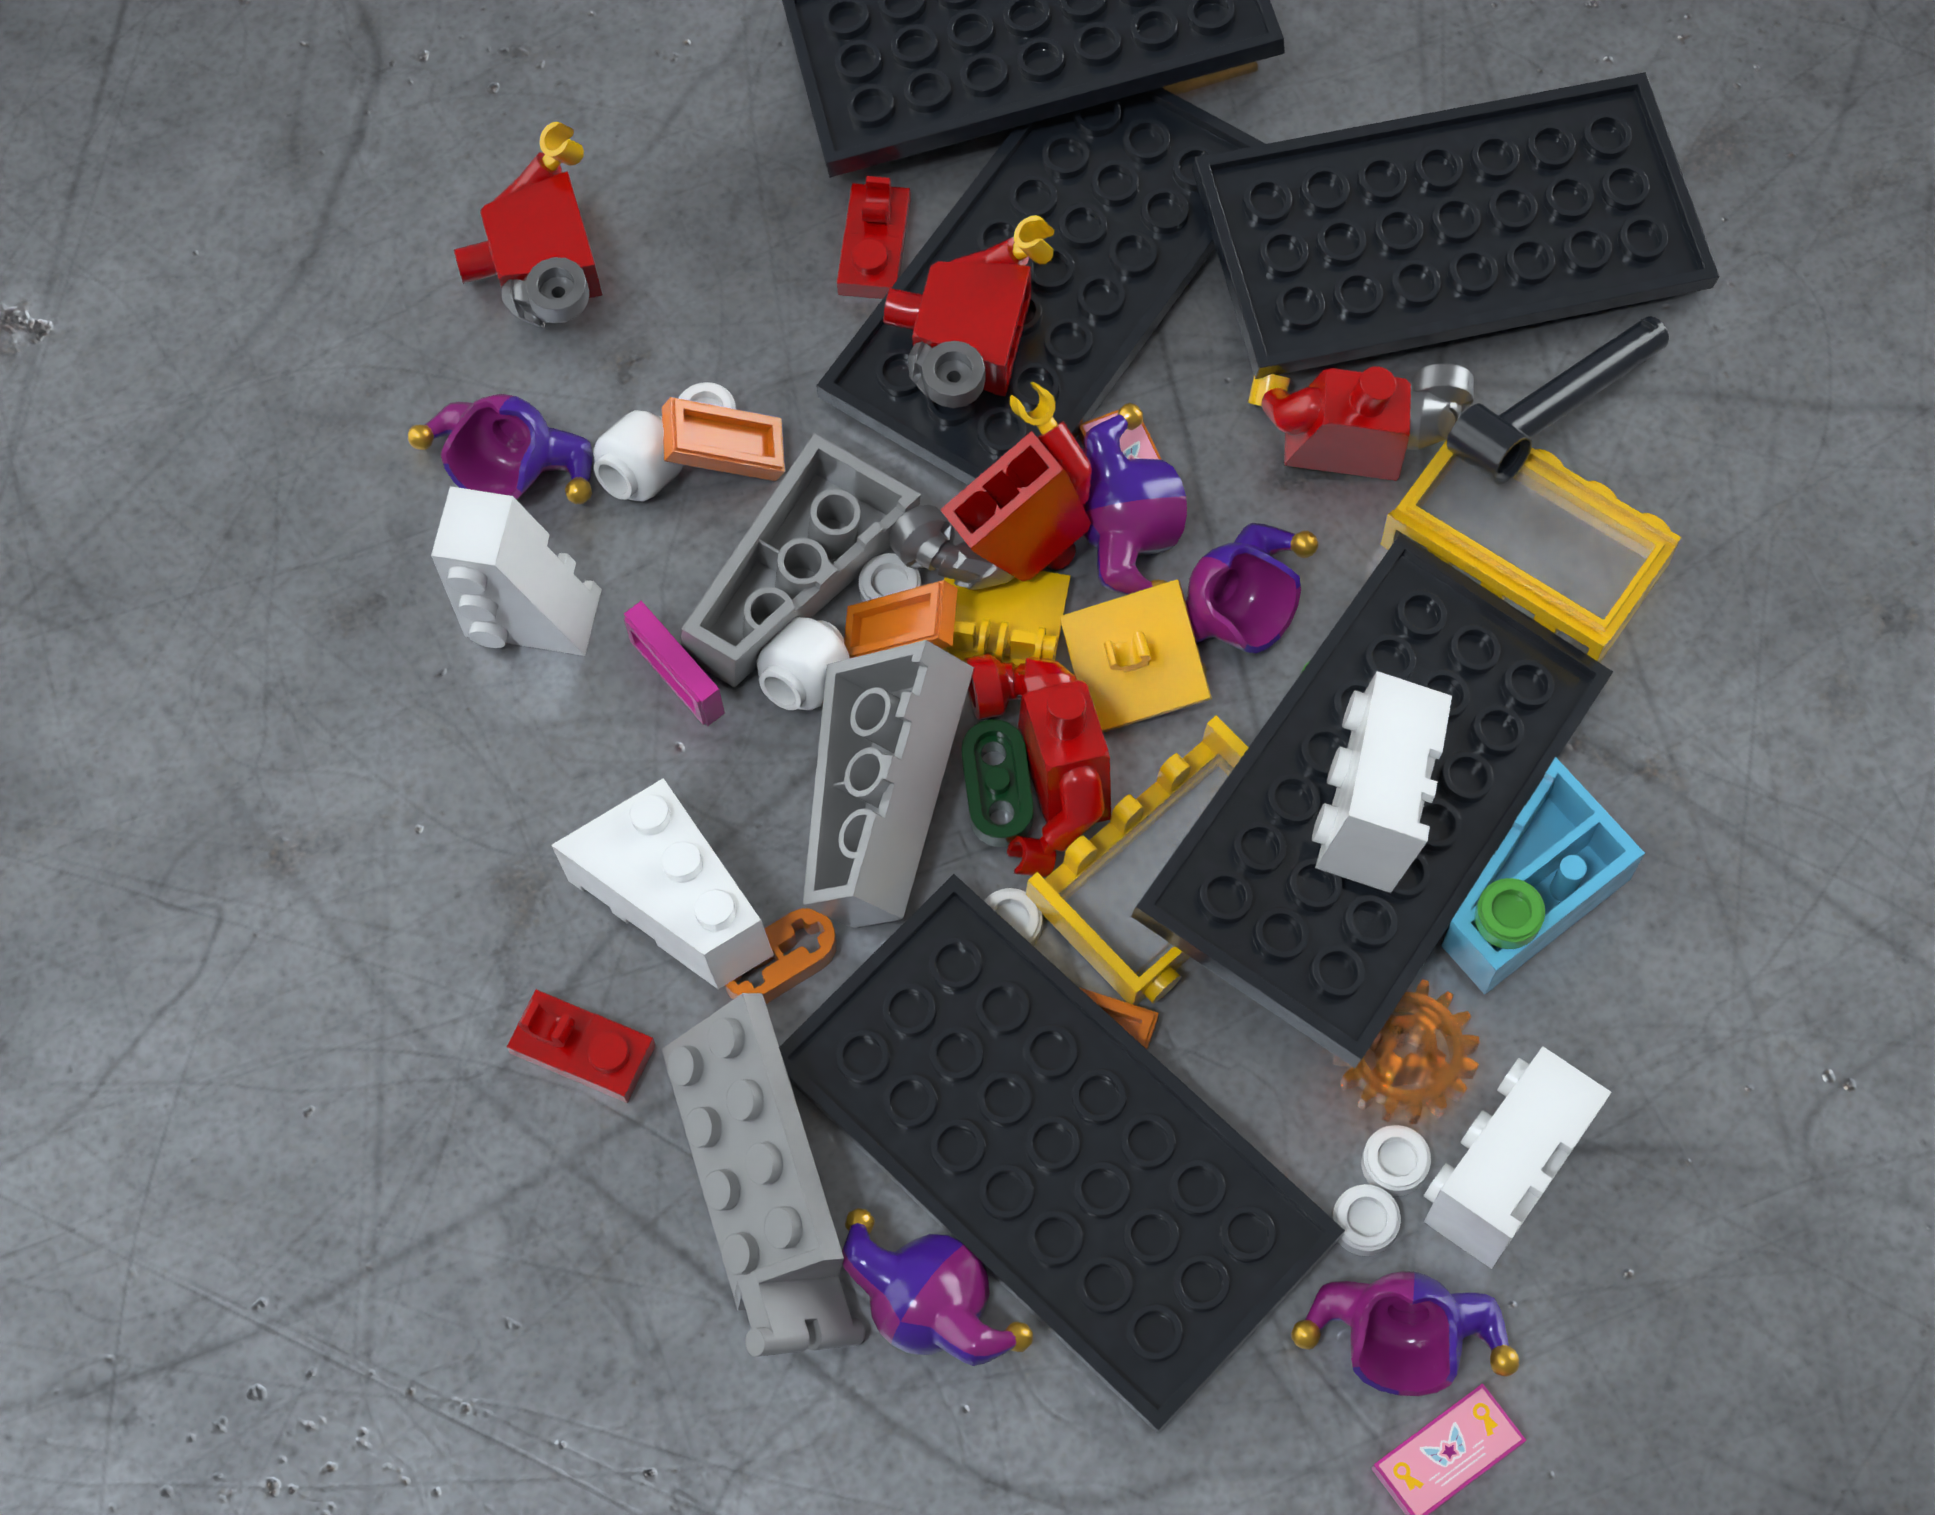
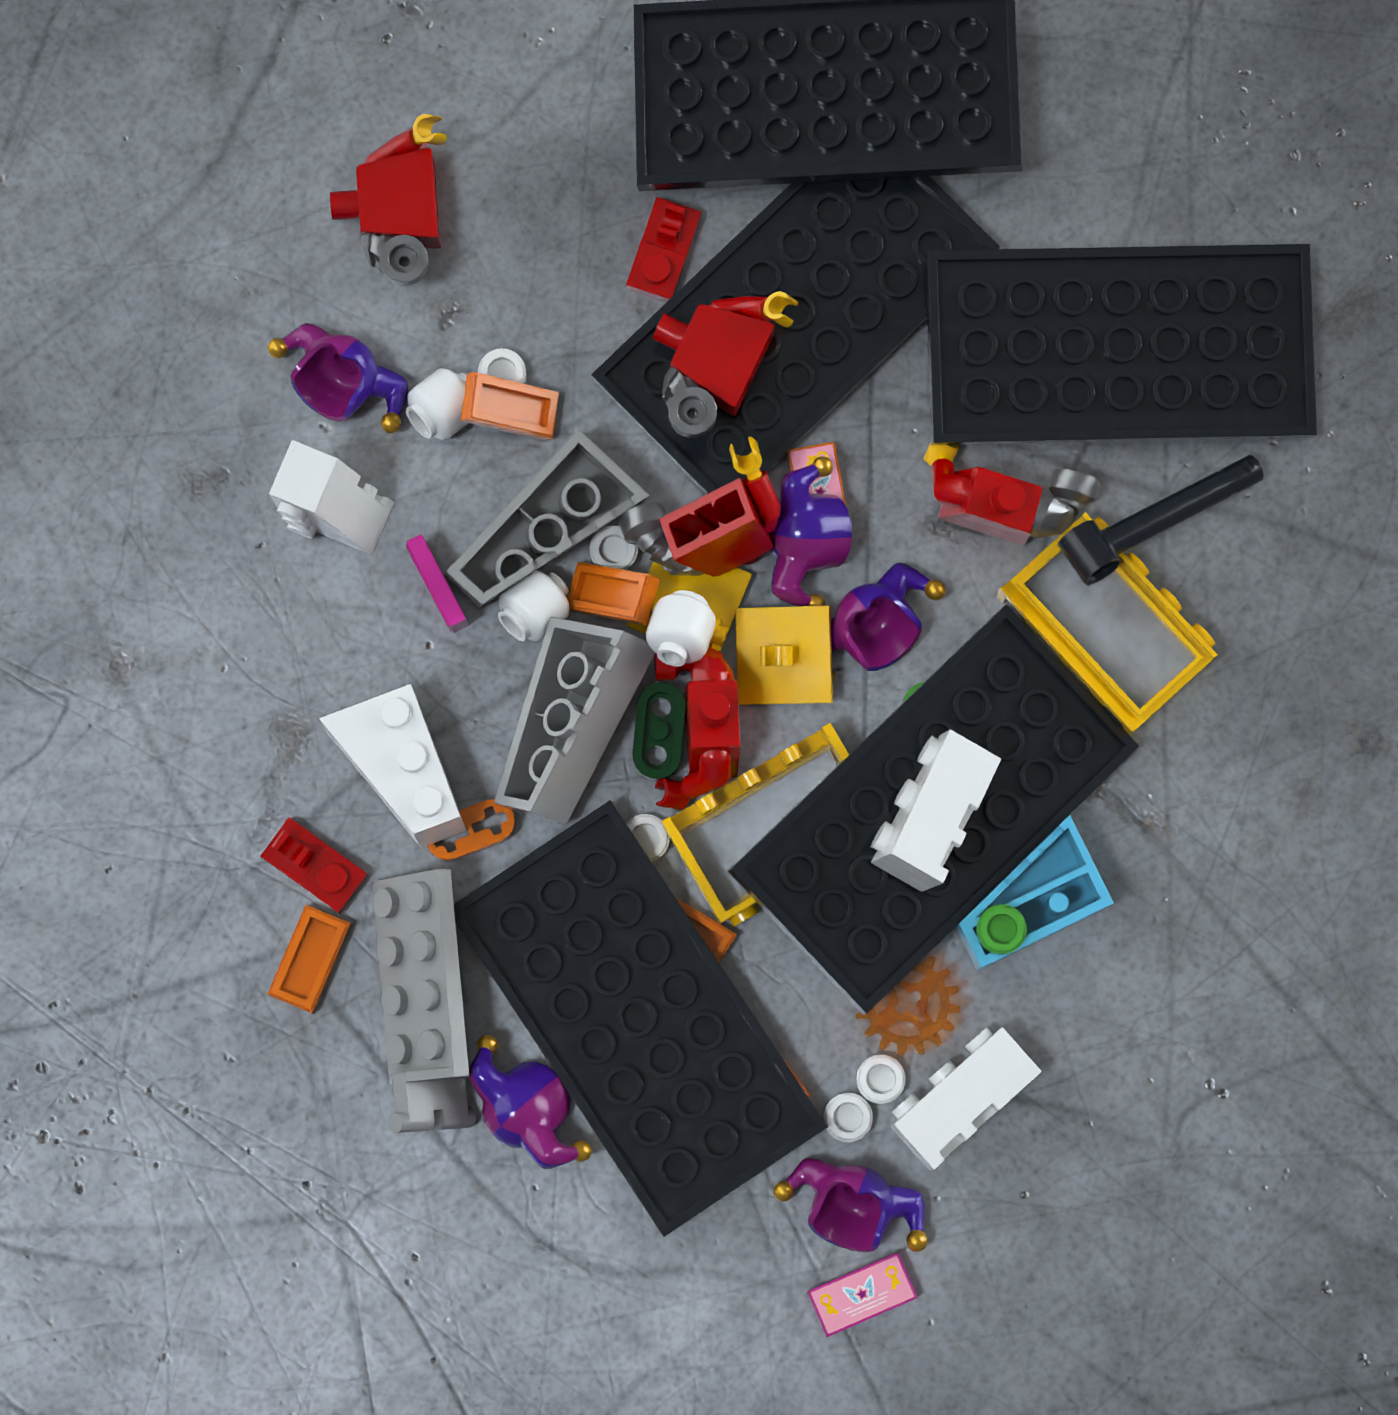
camera: 10 degrees right, 15 degrees up
none -> orange tile [267,905,352,1014]
none -> white head [646,590,716,666]

